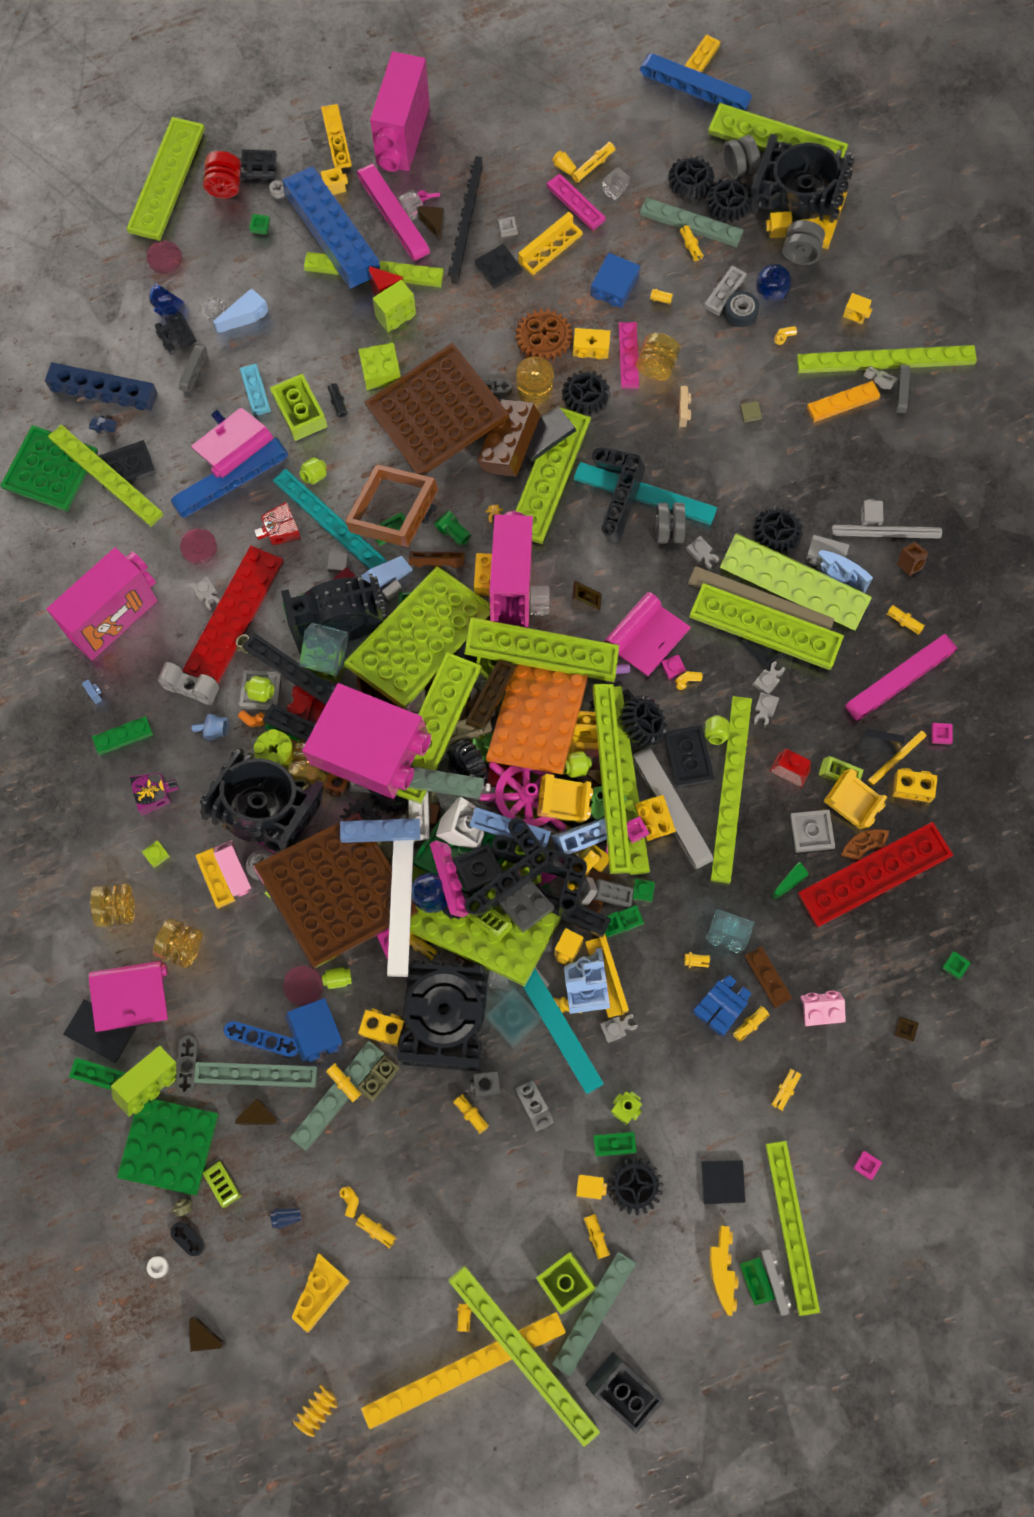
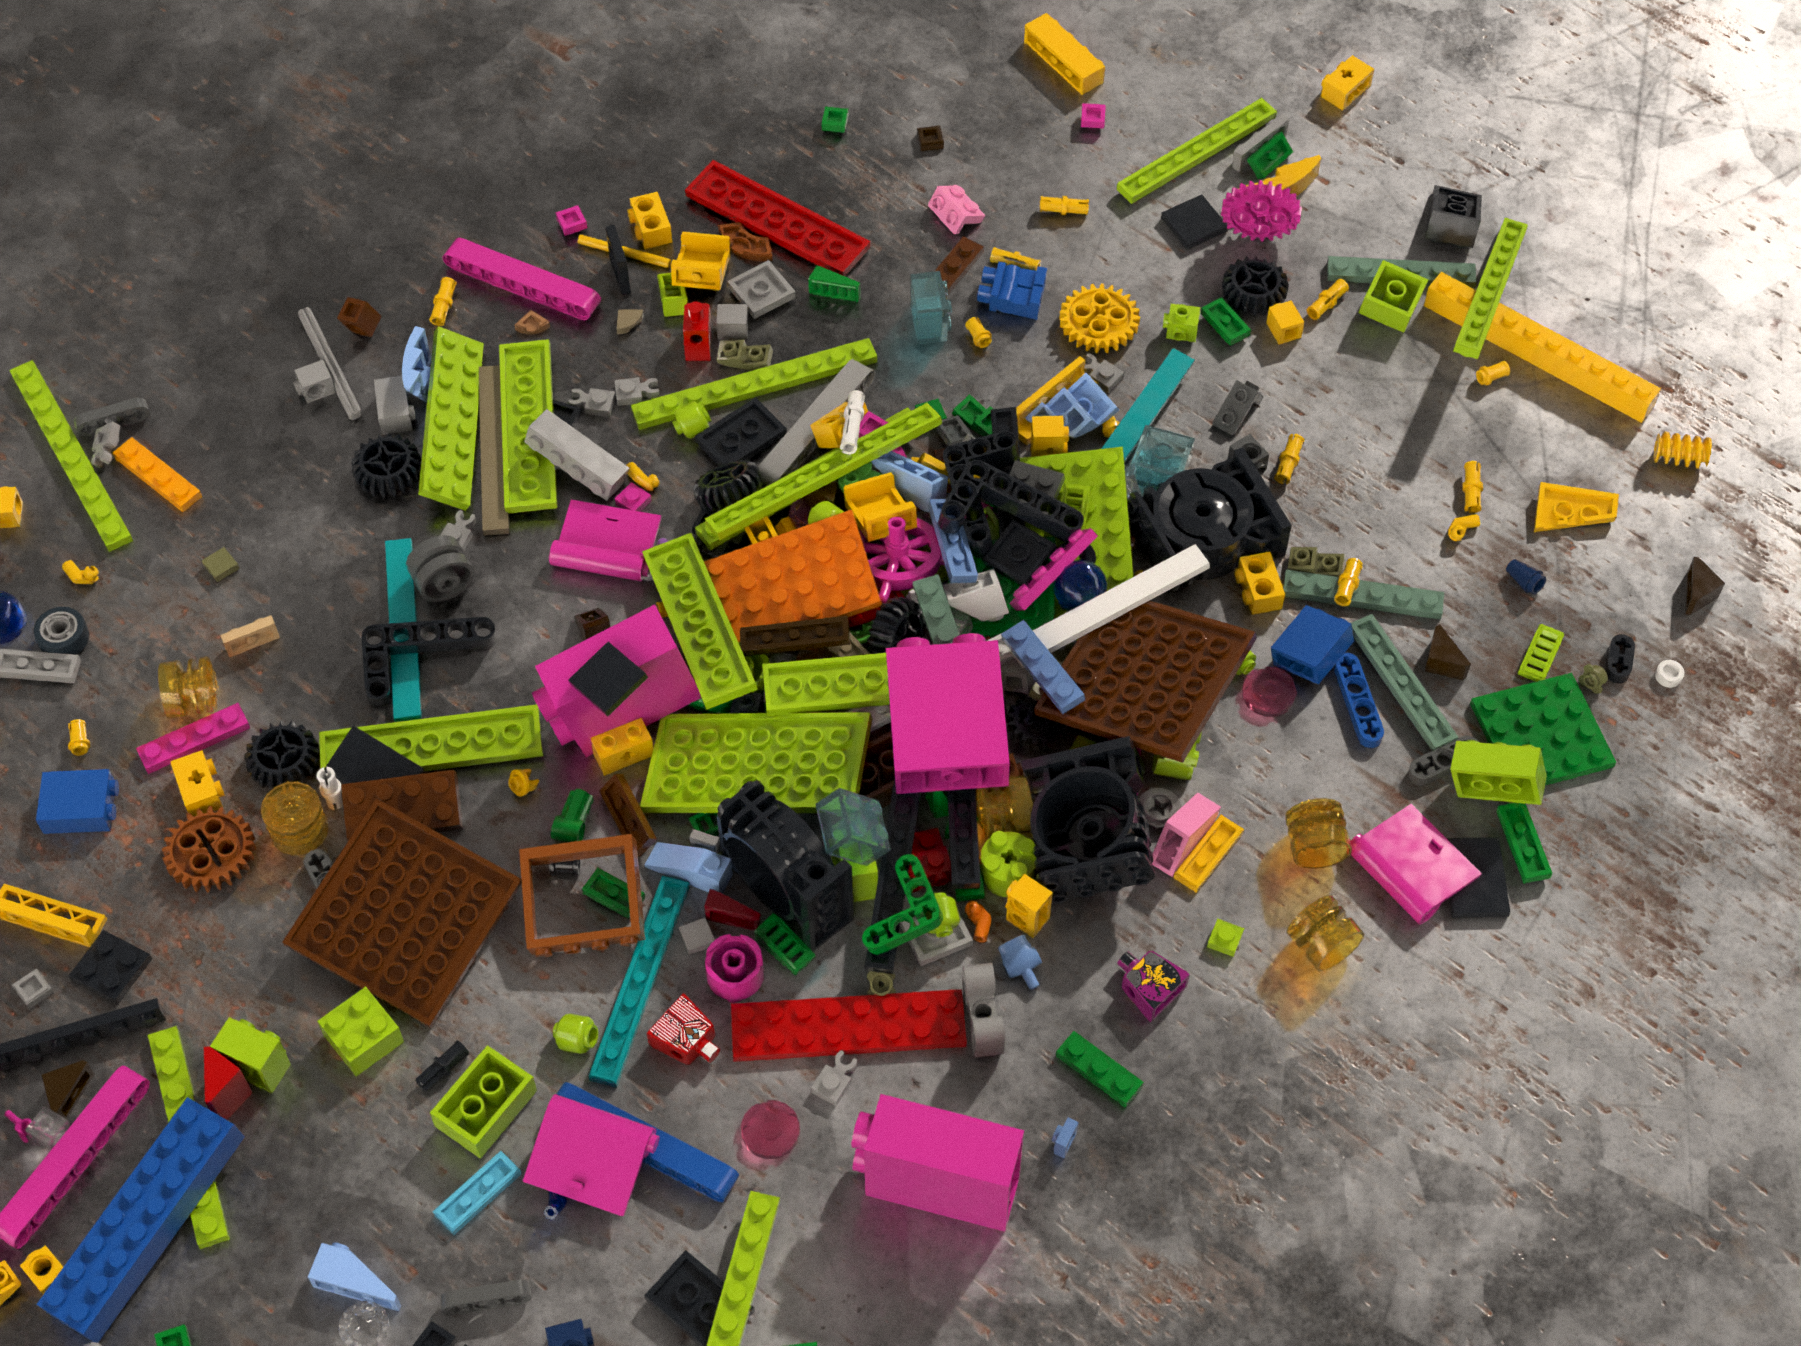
camera: 120 degrees left, 15 degrees down
none -> white pin [317,767,343,810]
none -> medium nougat tile [515,310,550,334]
none -> light grey brick [524,409,629,501]
none -> black tile [568,641,648,717]
none -> dark tan tile [617,310,644,334]
none -> dark pink brick [705,934,764,1003]
none -> light grey brick [712,304,749,340]
none -> olive slope [716,339,773,370]
none -> white pin [840,390,865,455]
none -> green beam [862,854,943,954]
none -> yellow brick [1005,874,1053,939]
none -> yellow brick [1024,13,1105,95]
none -> yellow gear [1059,283,1140,353]
none -> dark pink gear [1221,180,1302,242]
none -> yellow brick [1321,55,1374,111]

